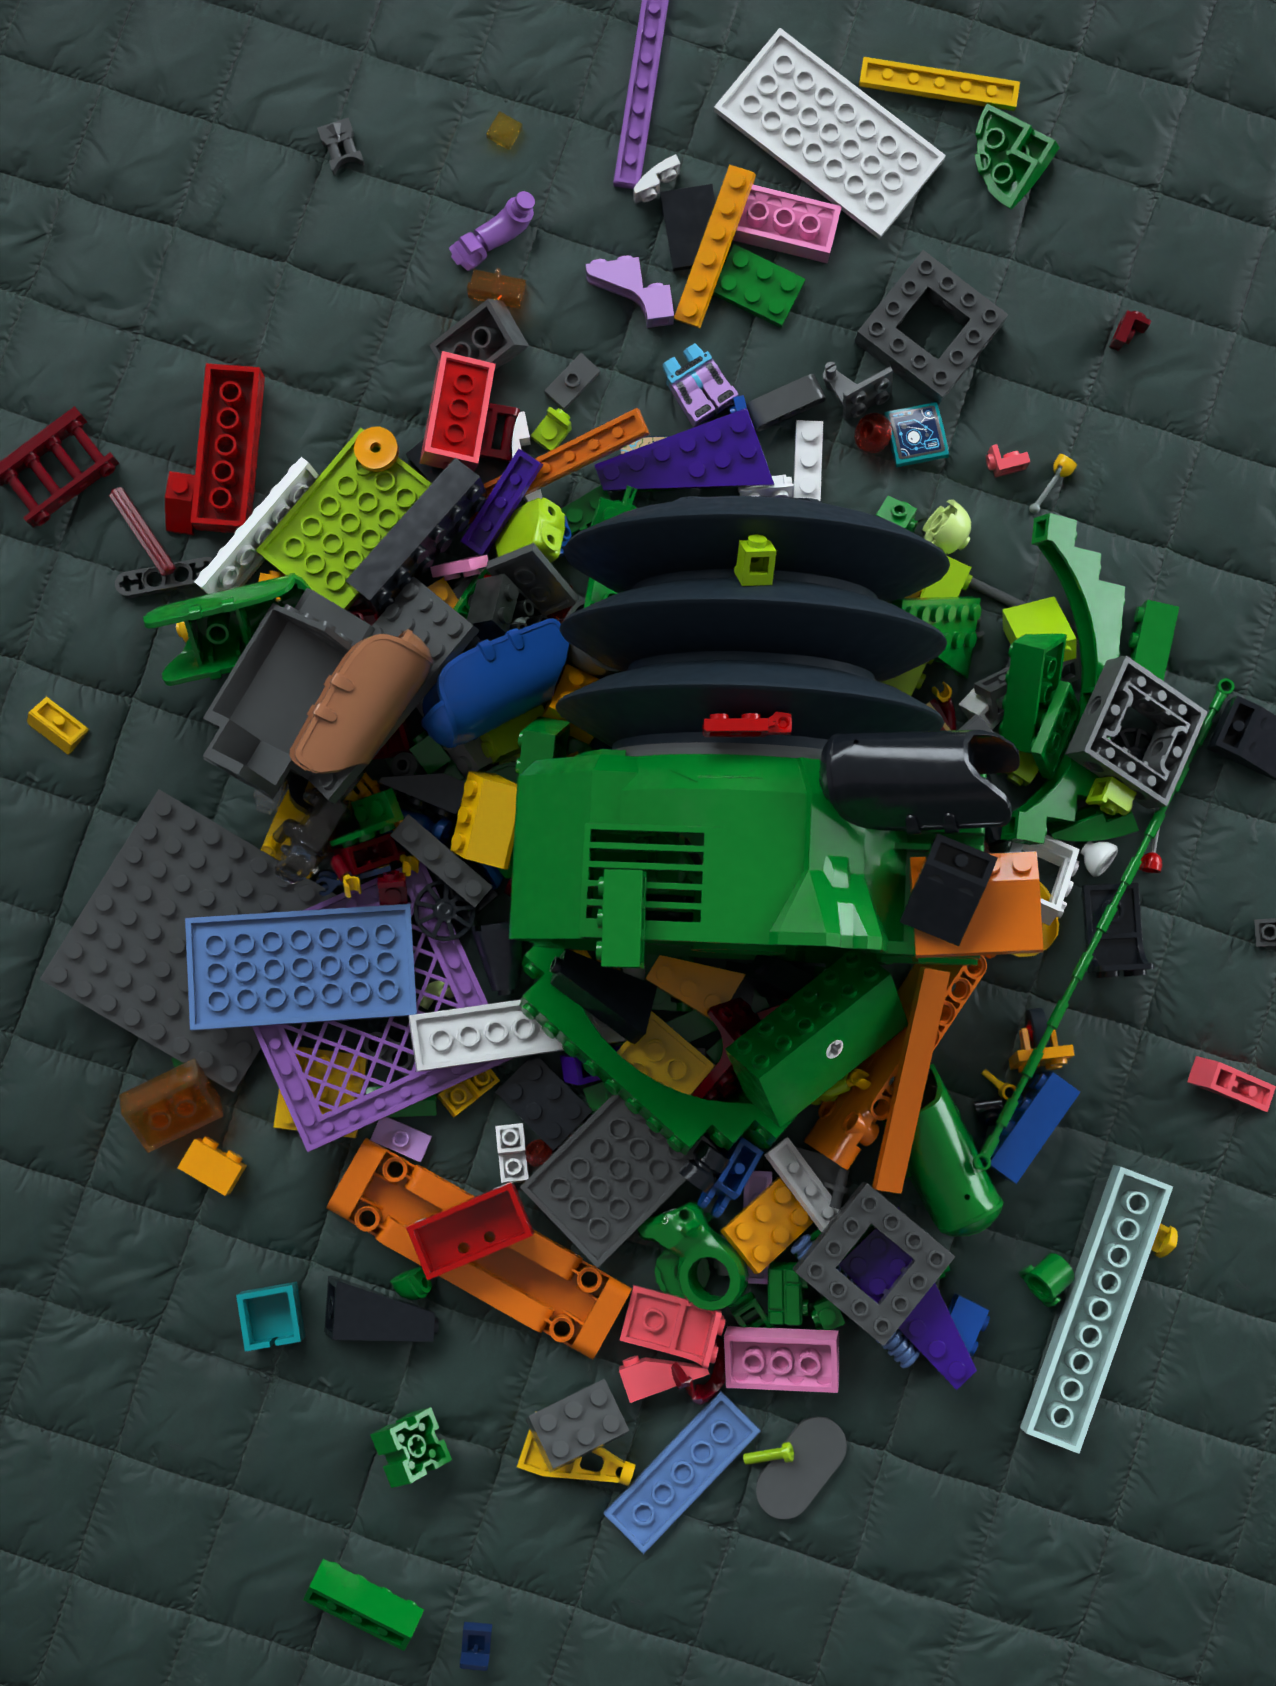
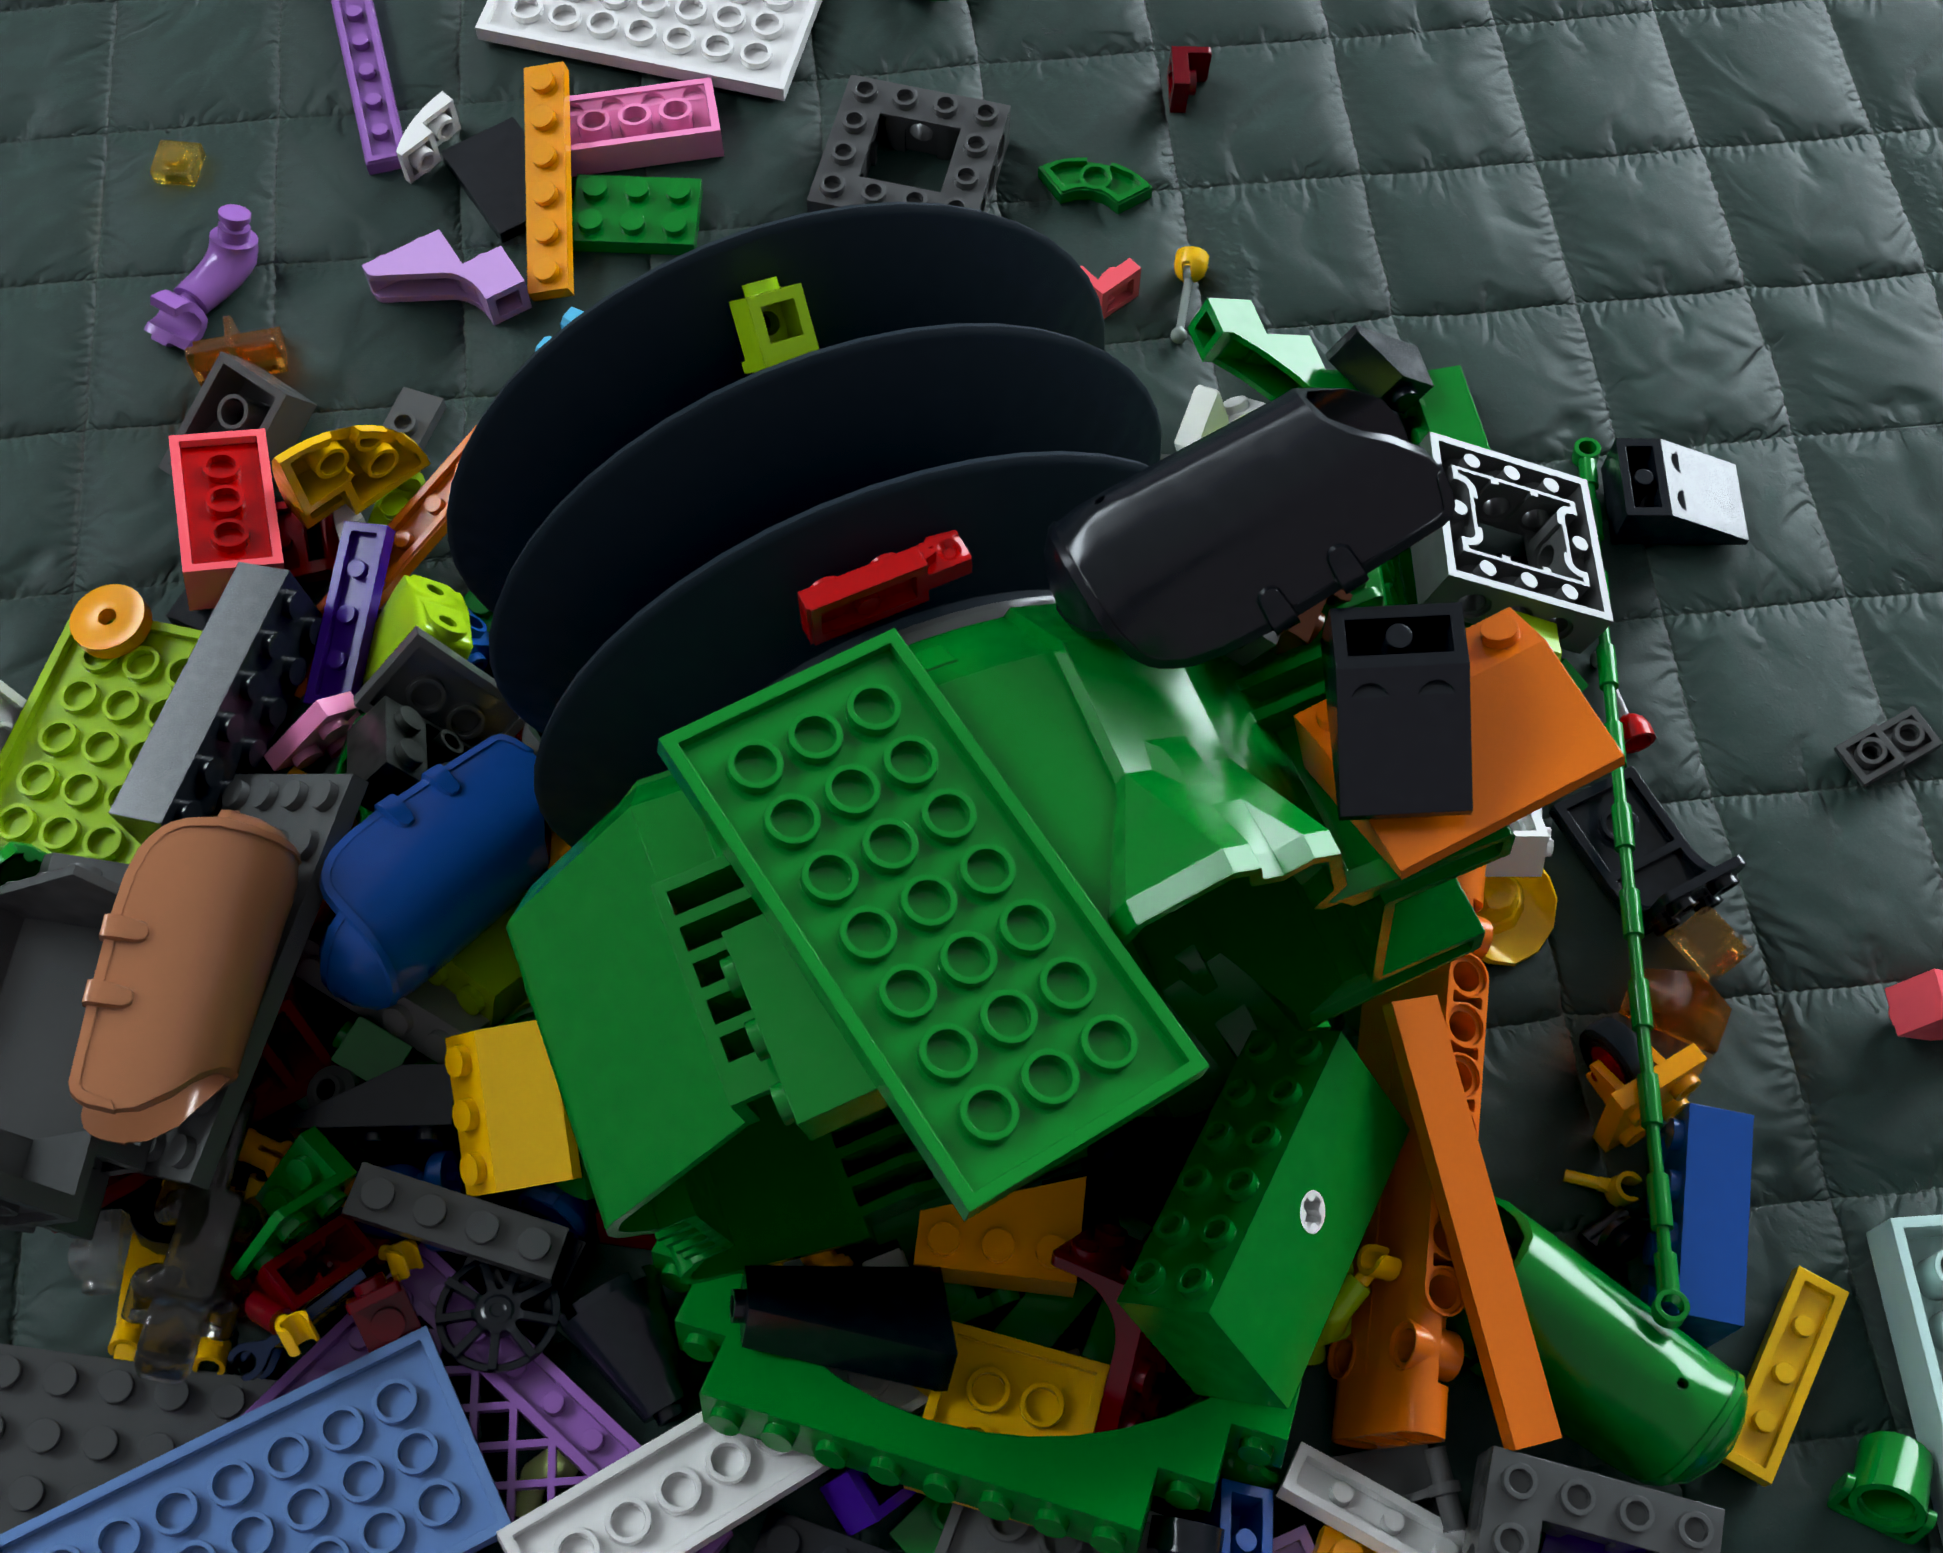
camera: 20 degrees left, 20 degrees down
none -> yellow brick [272,425,431,529]
none -> green plate [657,628,1210,1222]
none -> green tile [1038,157,1153,215]
none -> white slope [1174,385,1266,451]
none -> black slope [1326,325,1434,414]
none -> clear orange slope [1619,968,1732,1055]
none -> clear orange panel [1664,907,1755,981]
none -> yellow plate [1721,1265,1850,1487]

